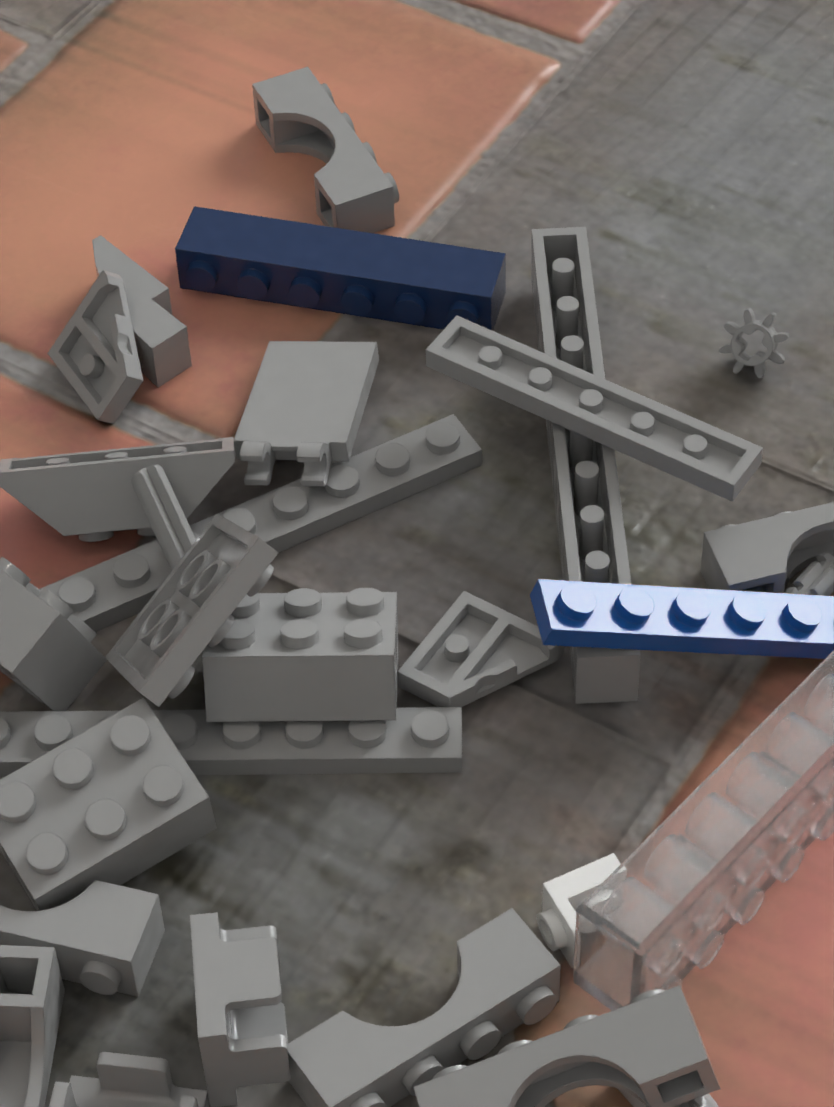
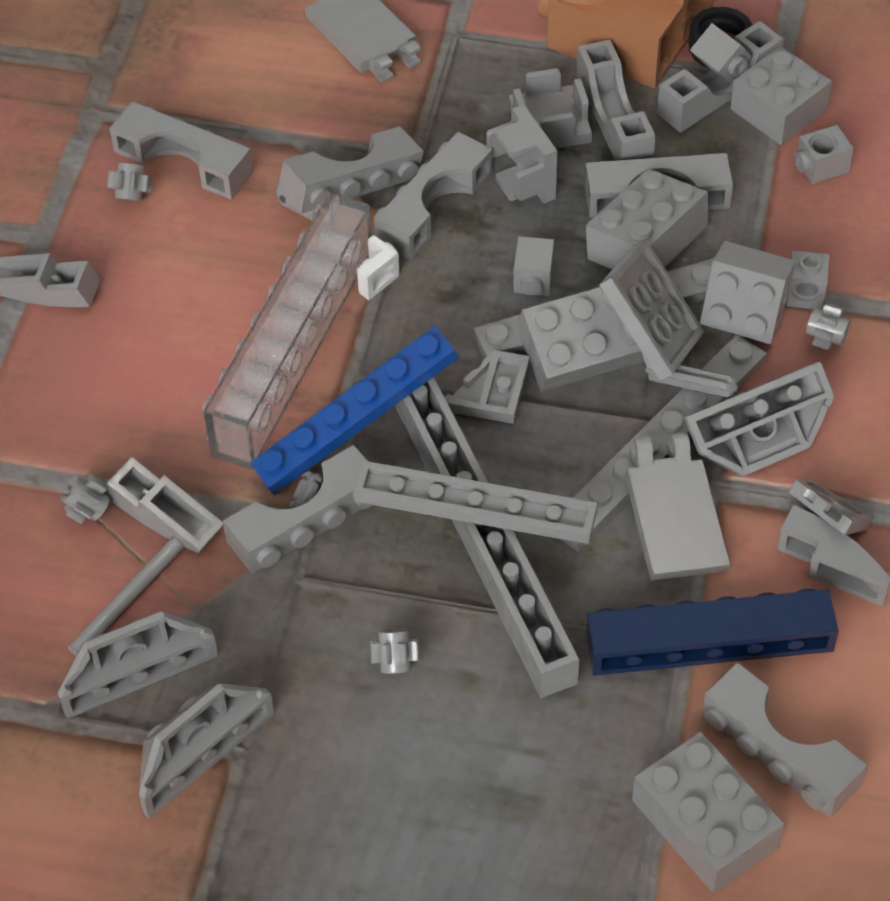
camera: 160 degrees right, 5 degrees up
none -> light grey brick [513,236,554,296]
none -> light grey brick [632,732,784,894]

